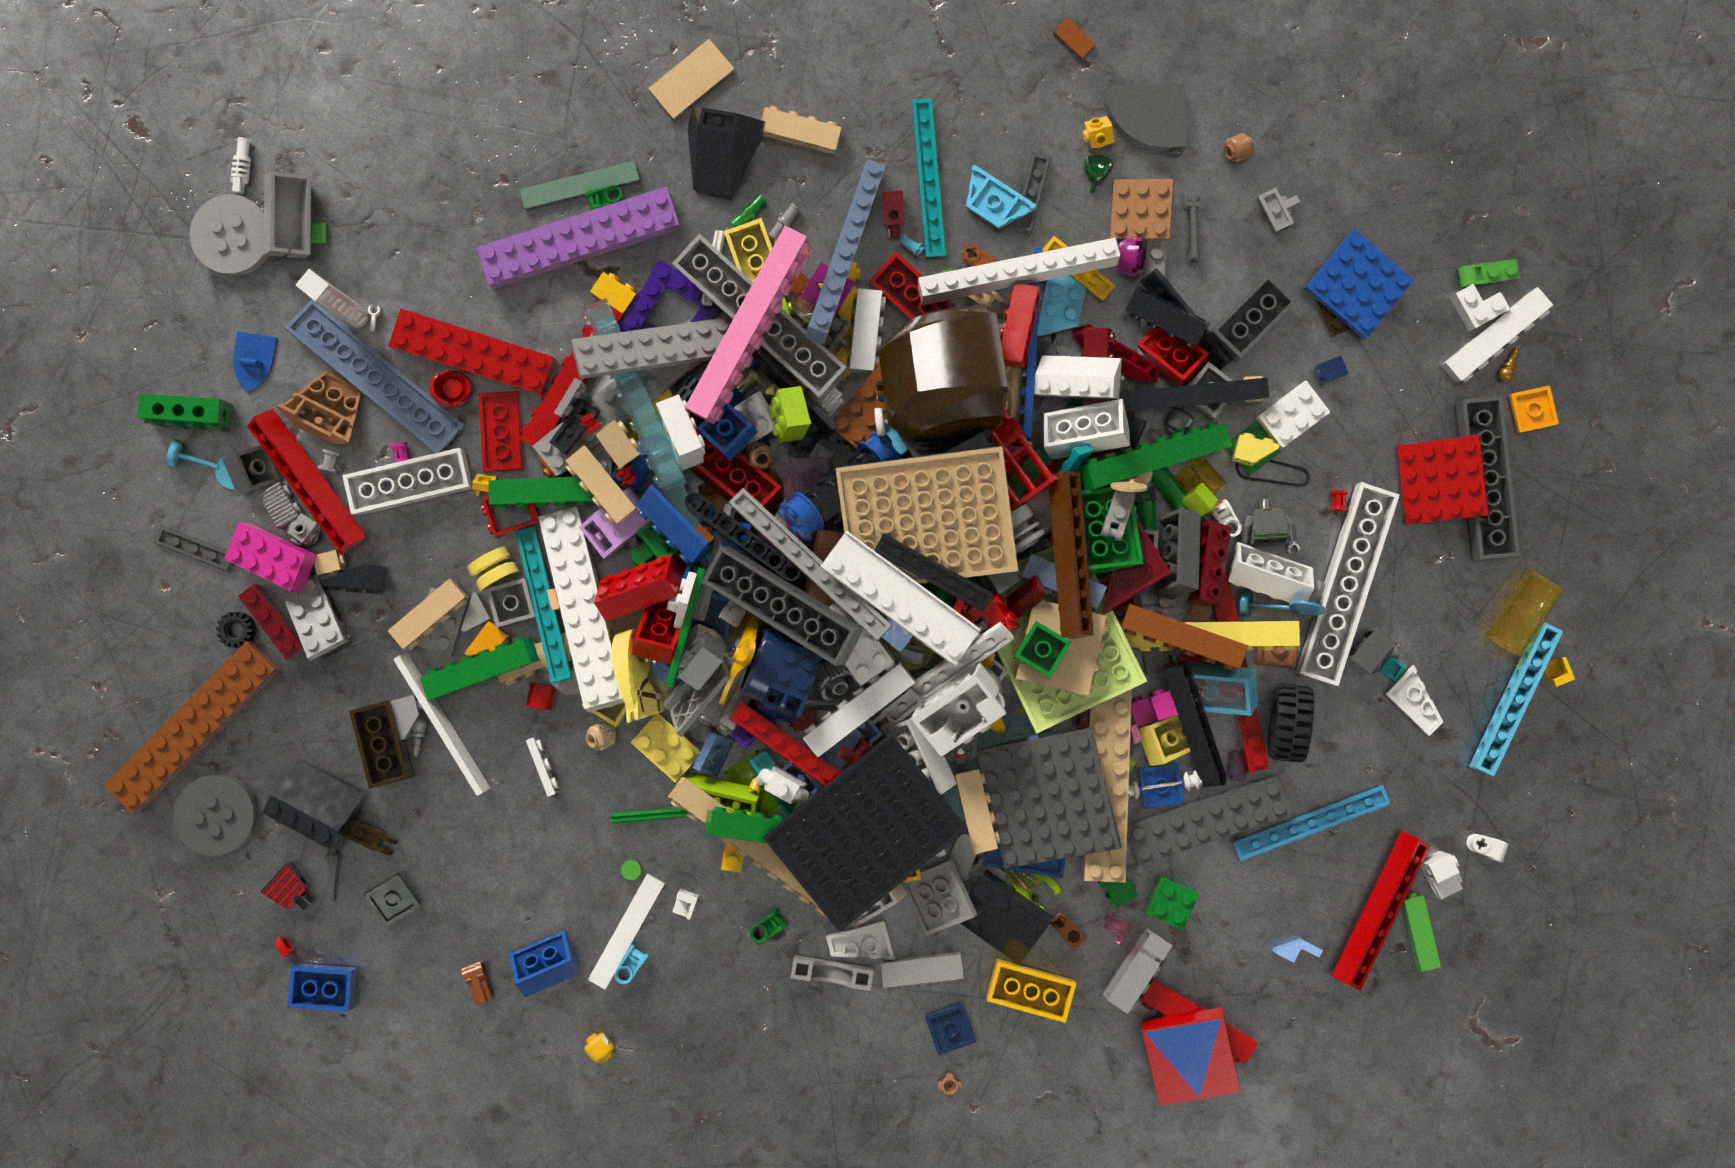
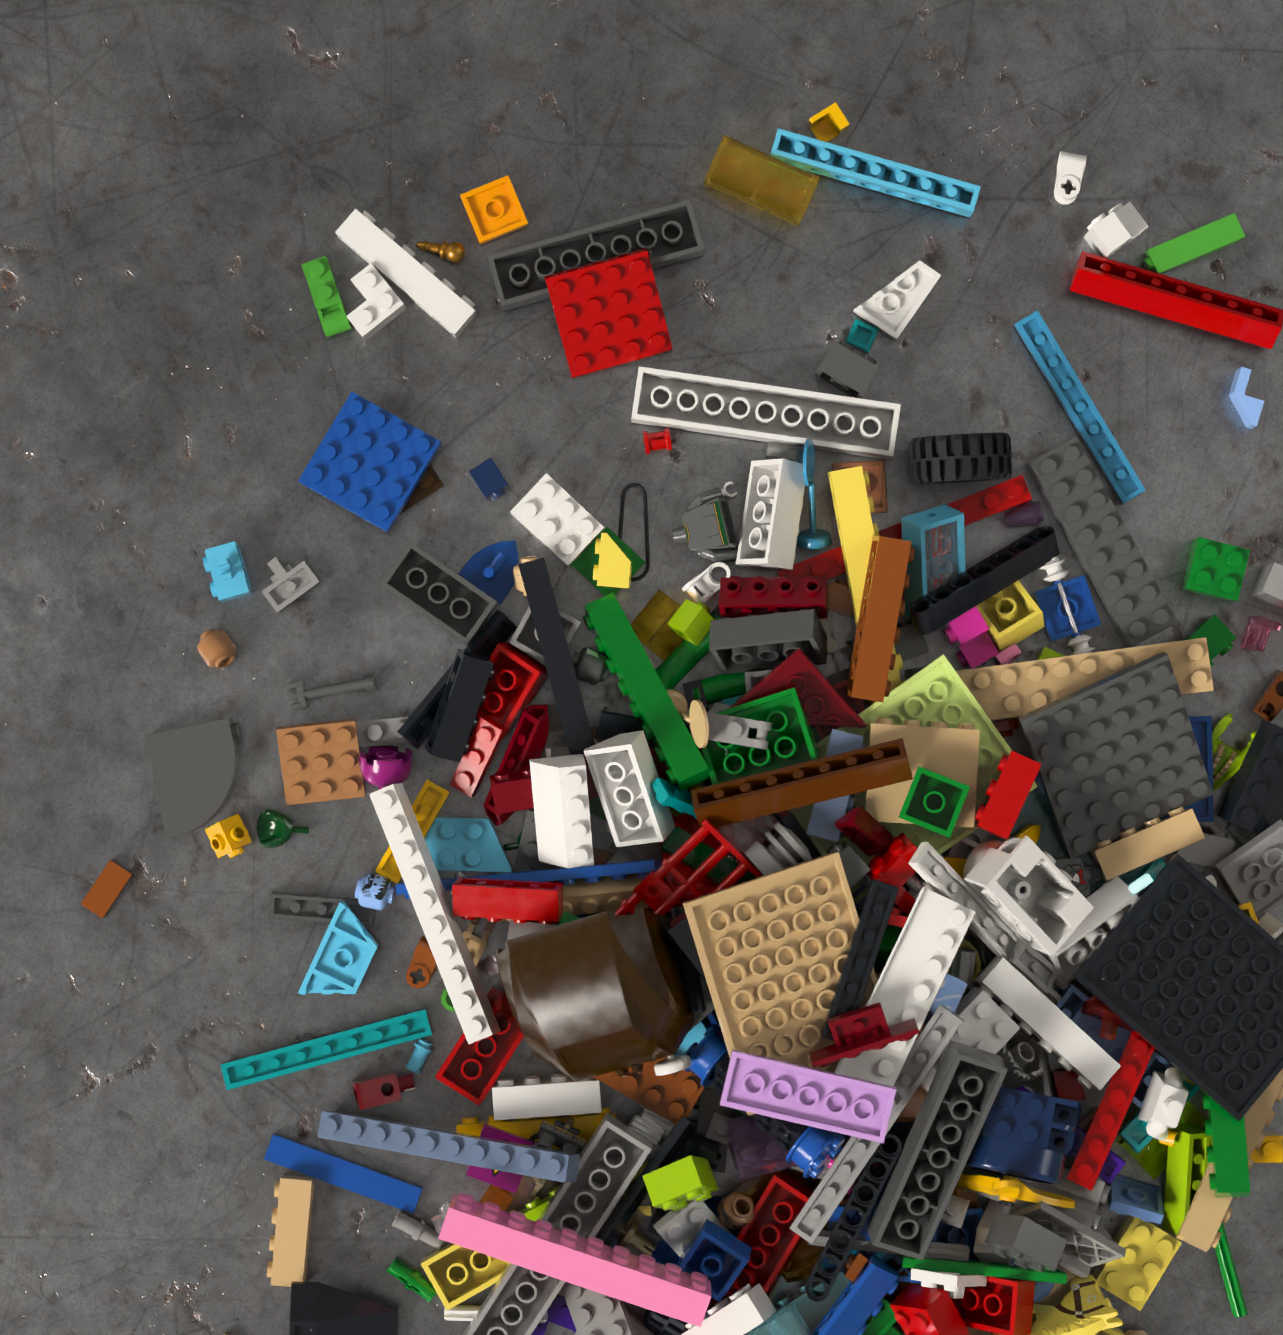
camera: 105 degrees left, 0 degrees up
none -> medium azure brick [202,541,253,602]
none -> blue tile [264,1133,423,1214]
none -> light blue head [355,873,396,911]
none -> plate [449,715,506,797]
none -> blue shield [458,540,518,605]
none -> lavender plate [720,1049,896,1143]
none -> dark red bracket [809,1002,920,1068]
none -> red brick [975,750,1042,840]
none -> teal tile [1128,858,1166,895]

